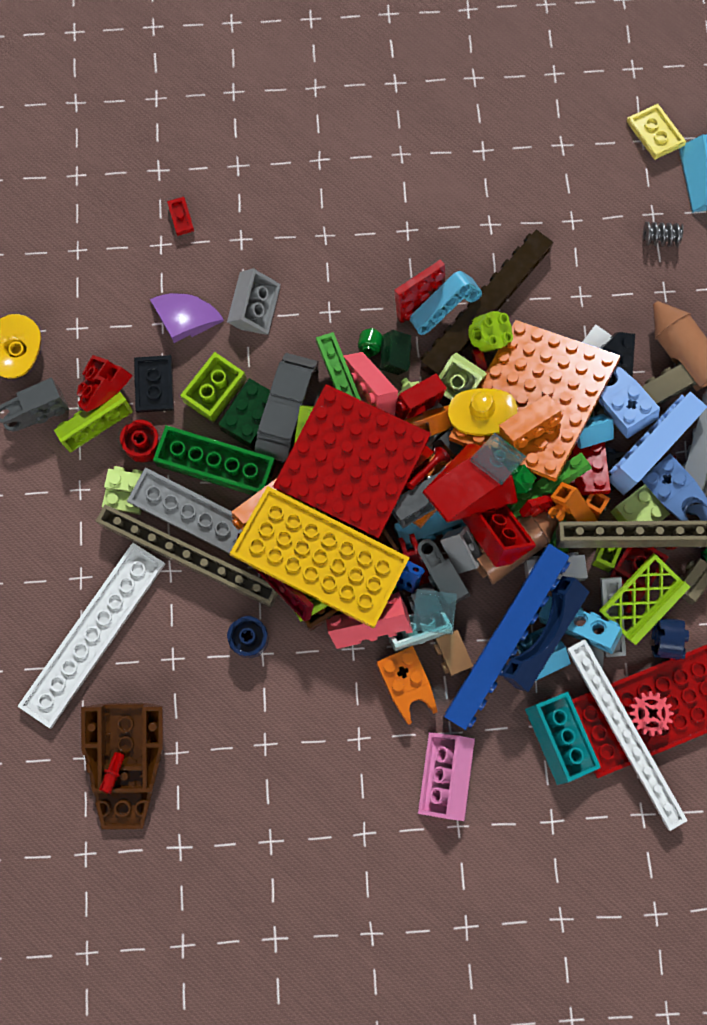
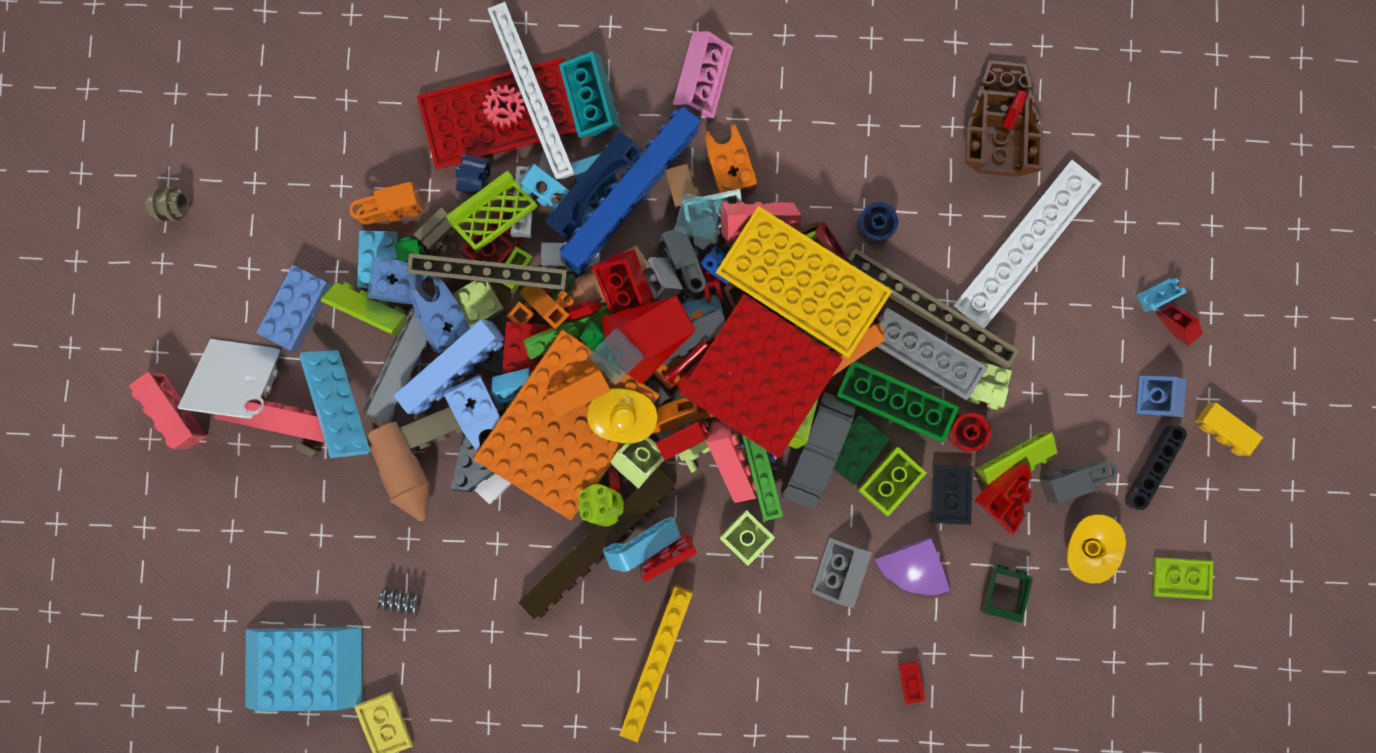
camera: 175 degrees left, 10 degrees up
green head [358,328,383,357] -> none
clear green brick [380,330,412,375] -> none
none -> yellow brick [619,585,693,743]
none -> yellowish green brick [719,509,775,566]
none -> dark green window [980,564,1033,623]

